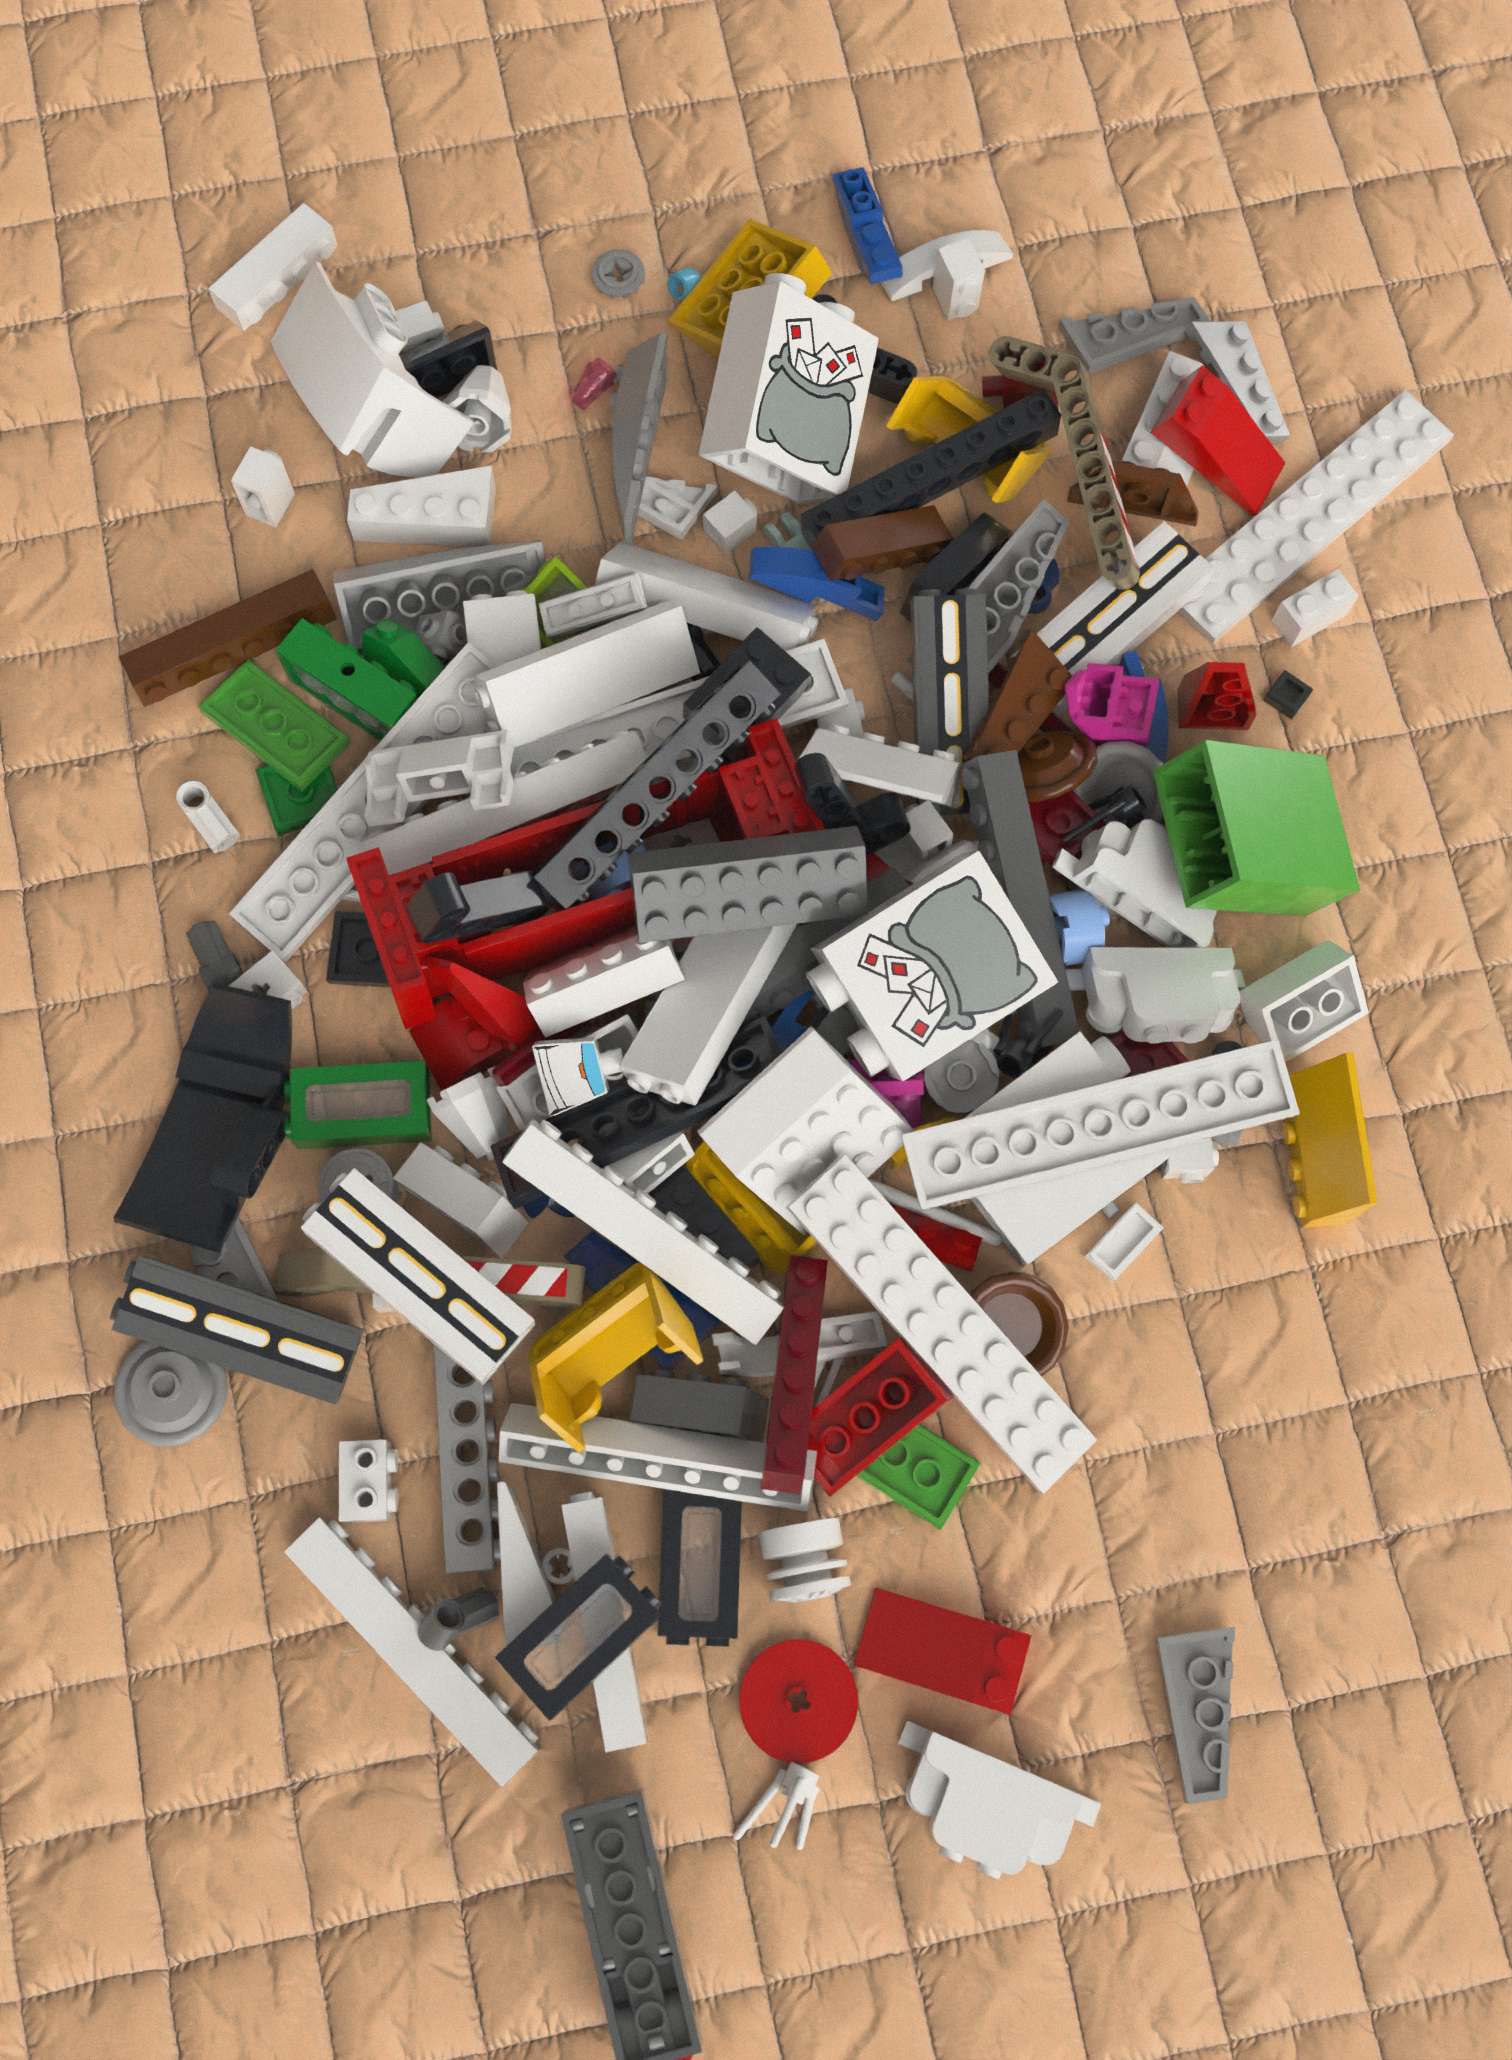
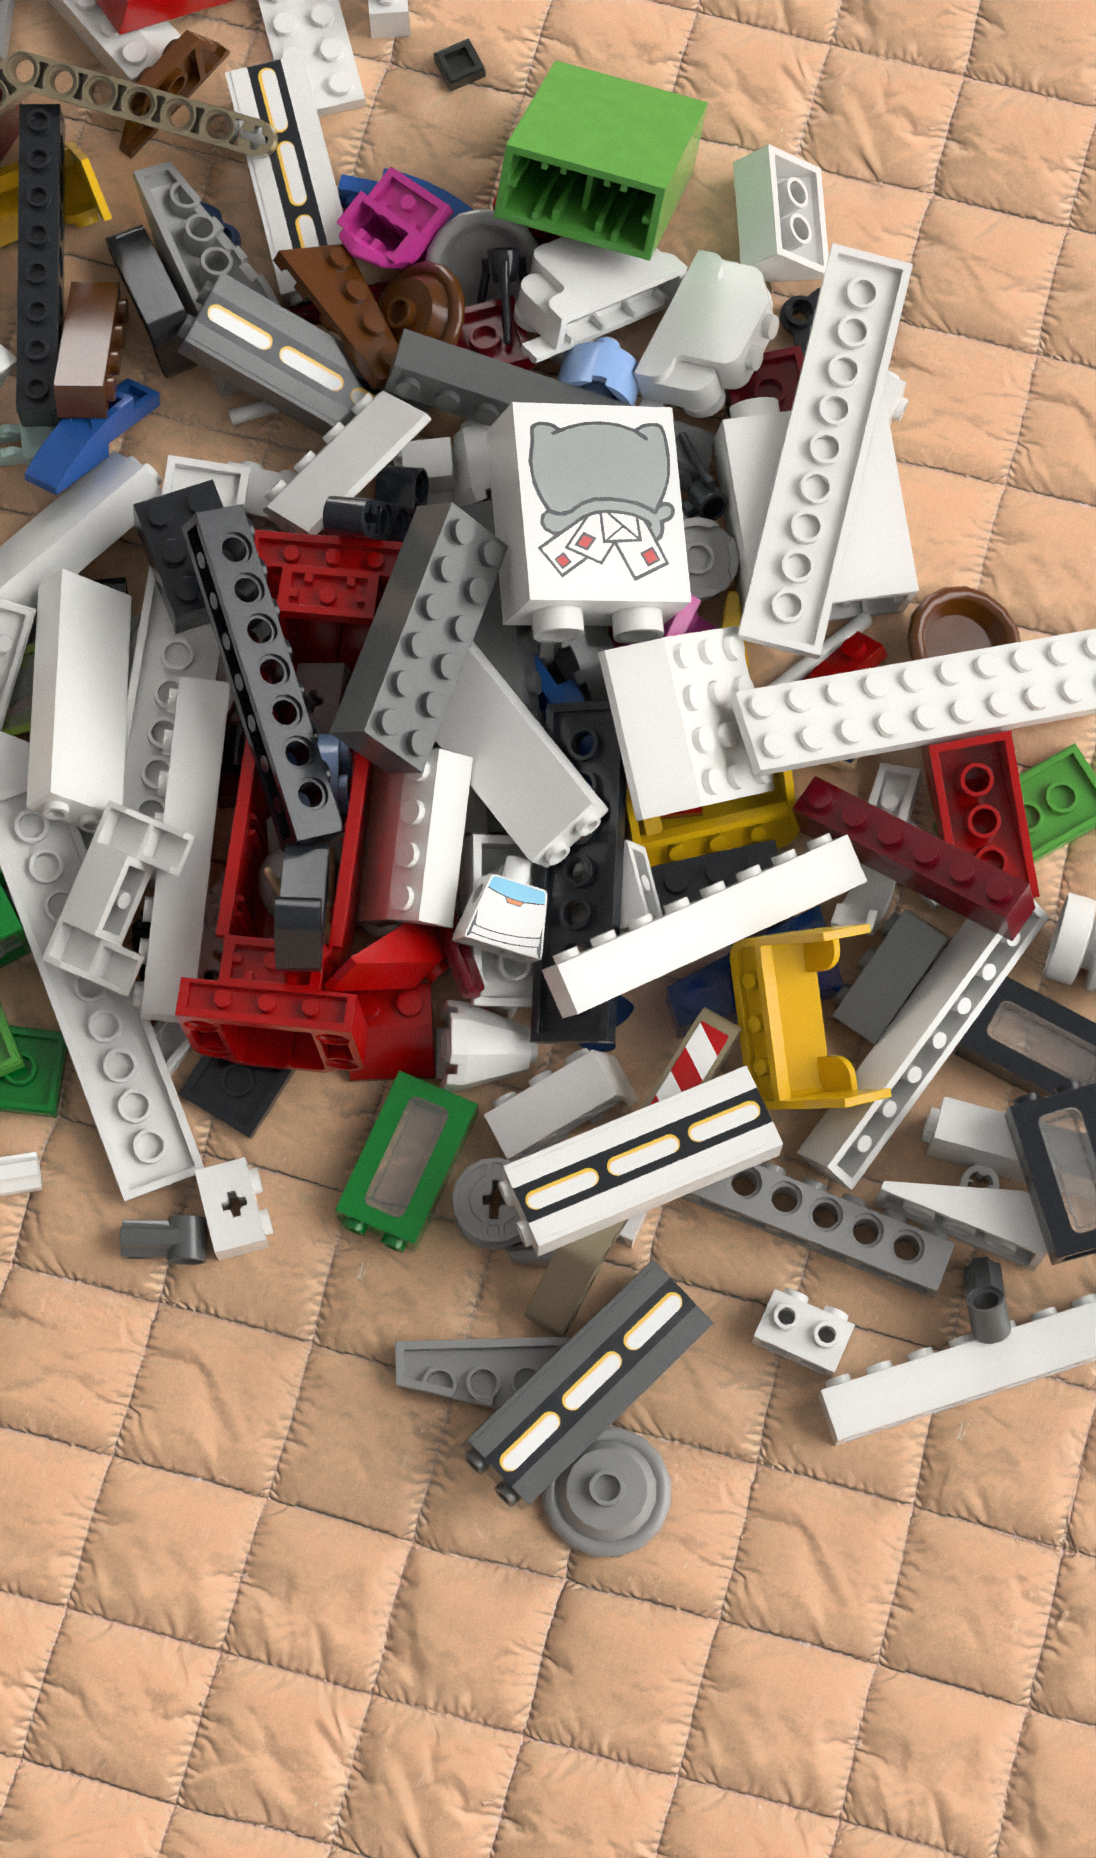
camera: 60 degrees left, 0 degrees up
black beam [113,983,292,1253] -> none
white tile [1084,1202,1164,1283] -> none
red wedge [1177,662,1257,730] -> none
yellow slope [1282,1052,1378,1228] -> none

